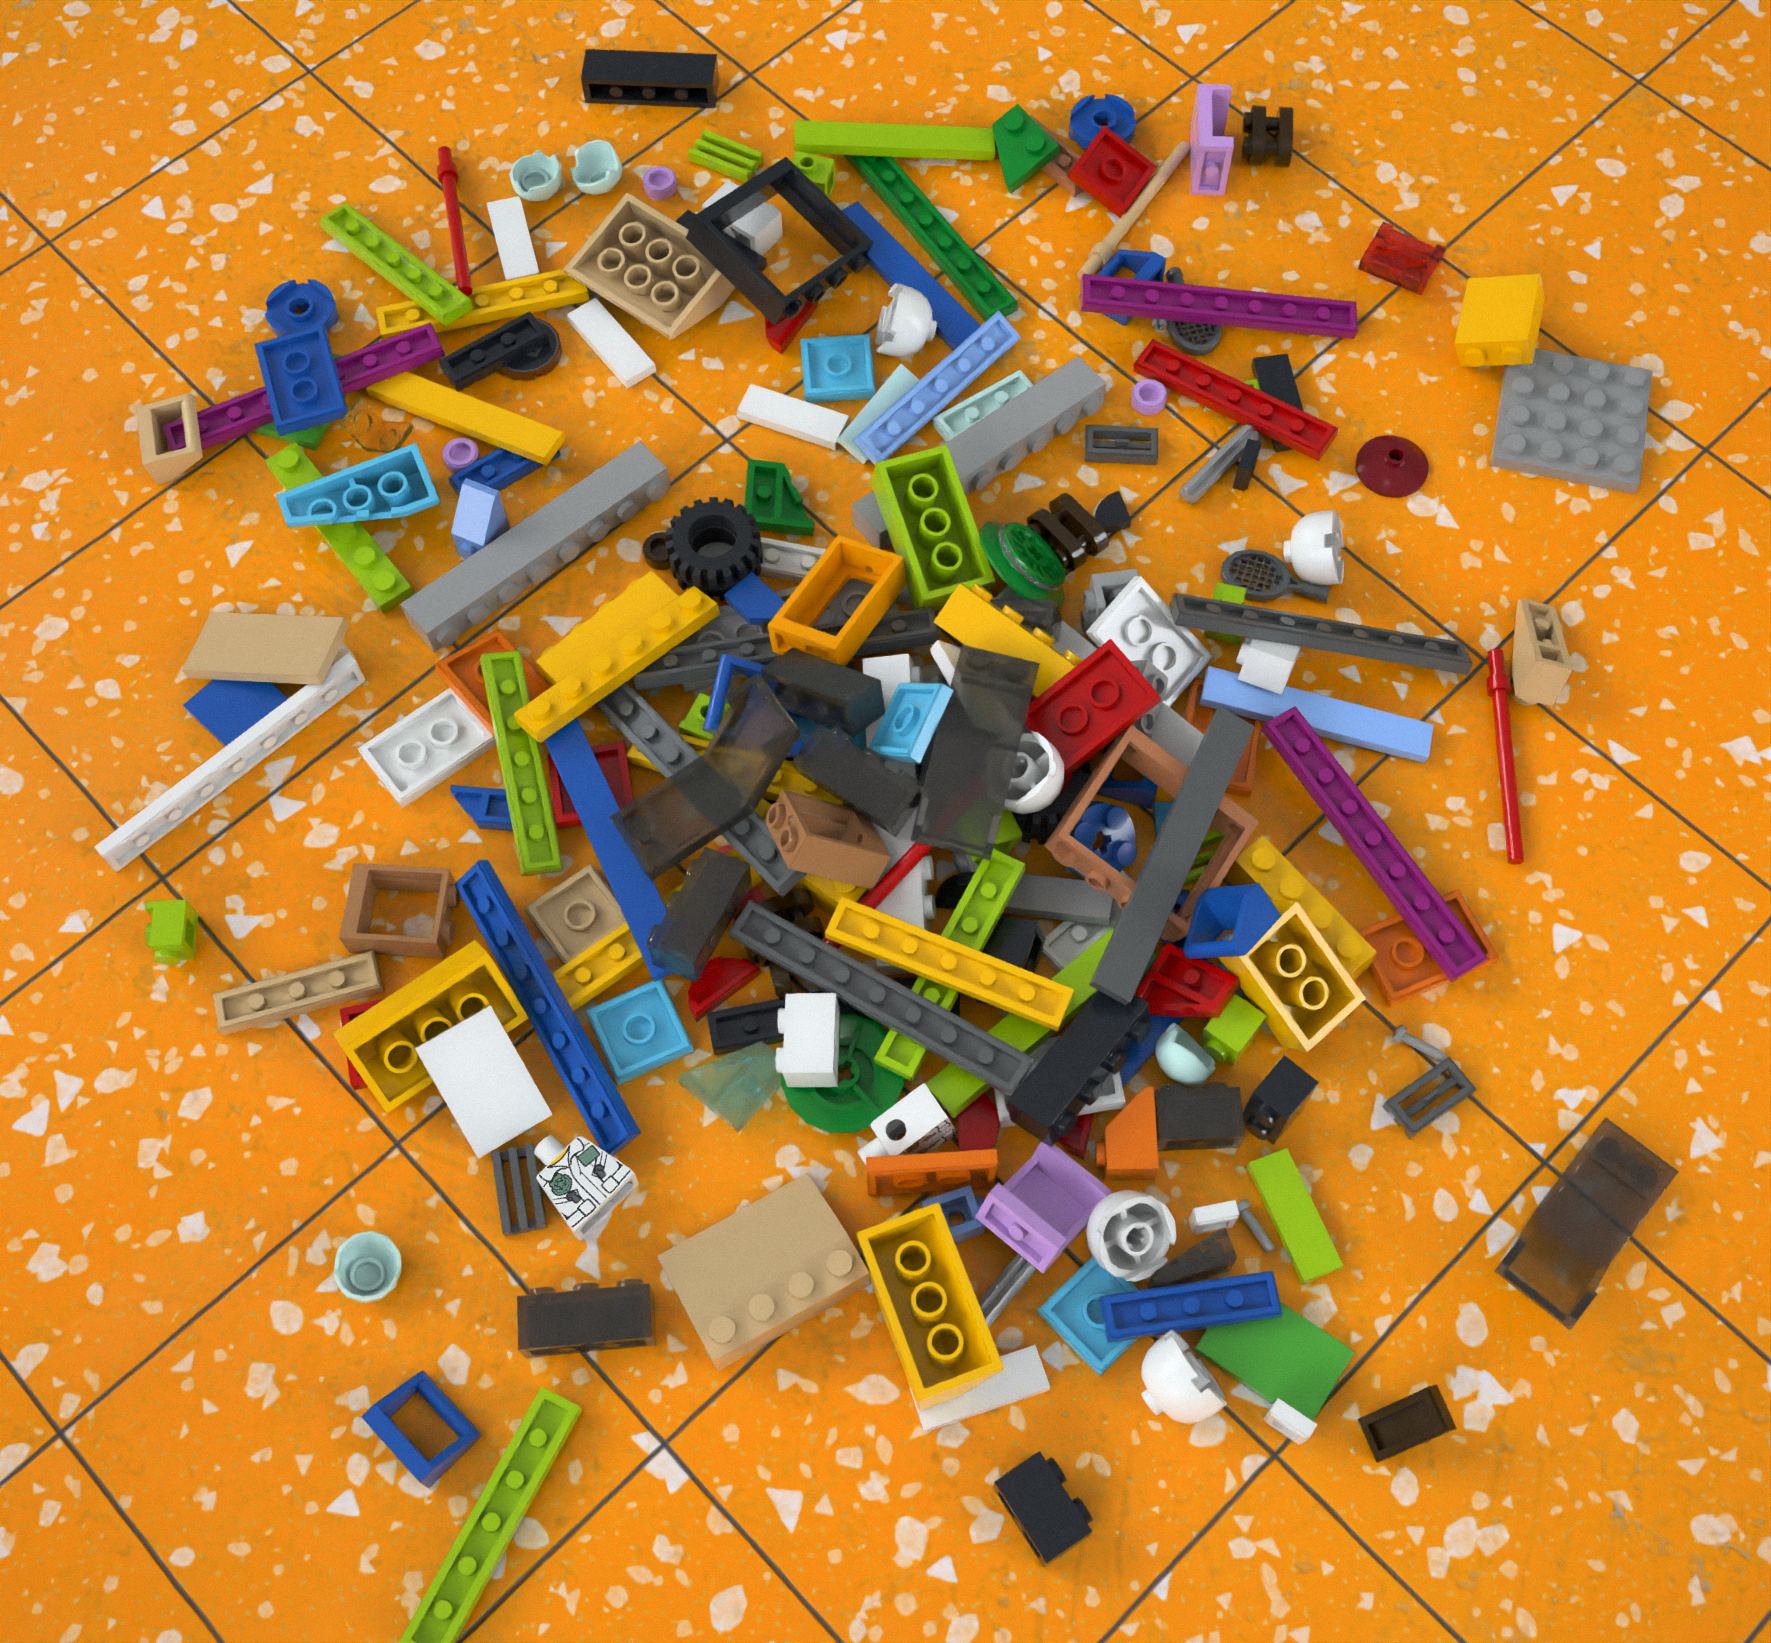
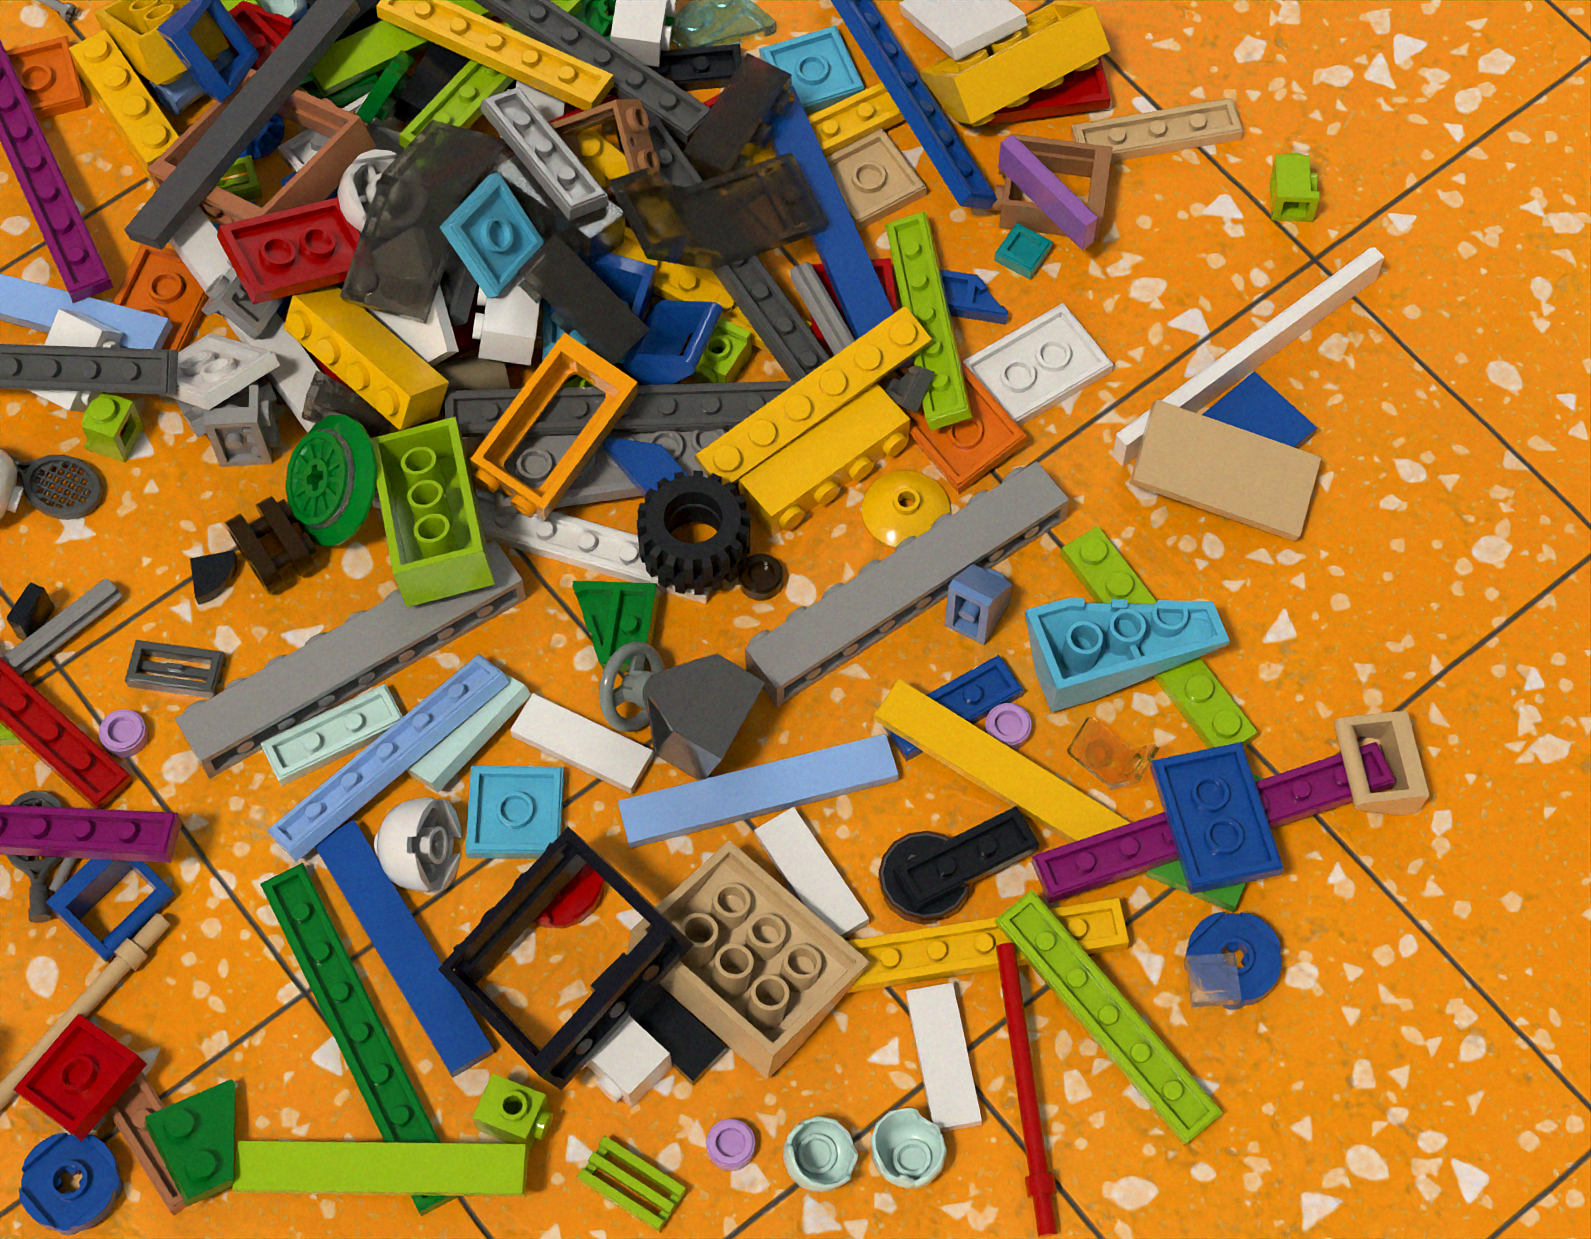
camera: 175 degrees left, 0 degrees up
none -> green wing [356,50,415,125]
none -> light grey tile [481,87,608,221]
none -> dark grey piece [599,641,766,781]
none -> light blue tile [618,734,899,848]
none -> light grey axle [791,262,855,356]
none -> yellow dish [862,470,950,549]
none -> dark grey tile [885,366,935,412]
none -> teal tile [994,223,1053,280]
none -> medium lavender tile [998,135,1097,250]
none -> clear tile [1185,953,1241,1007]

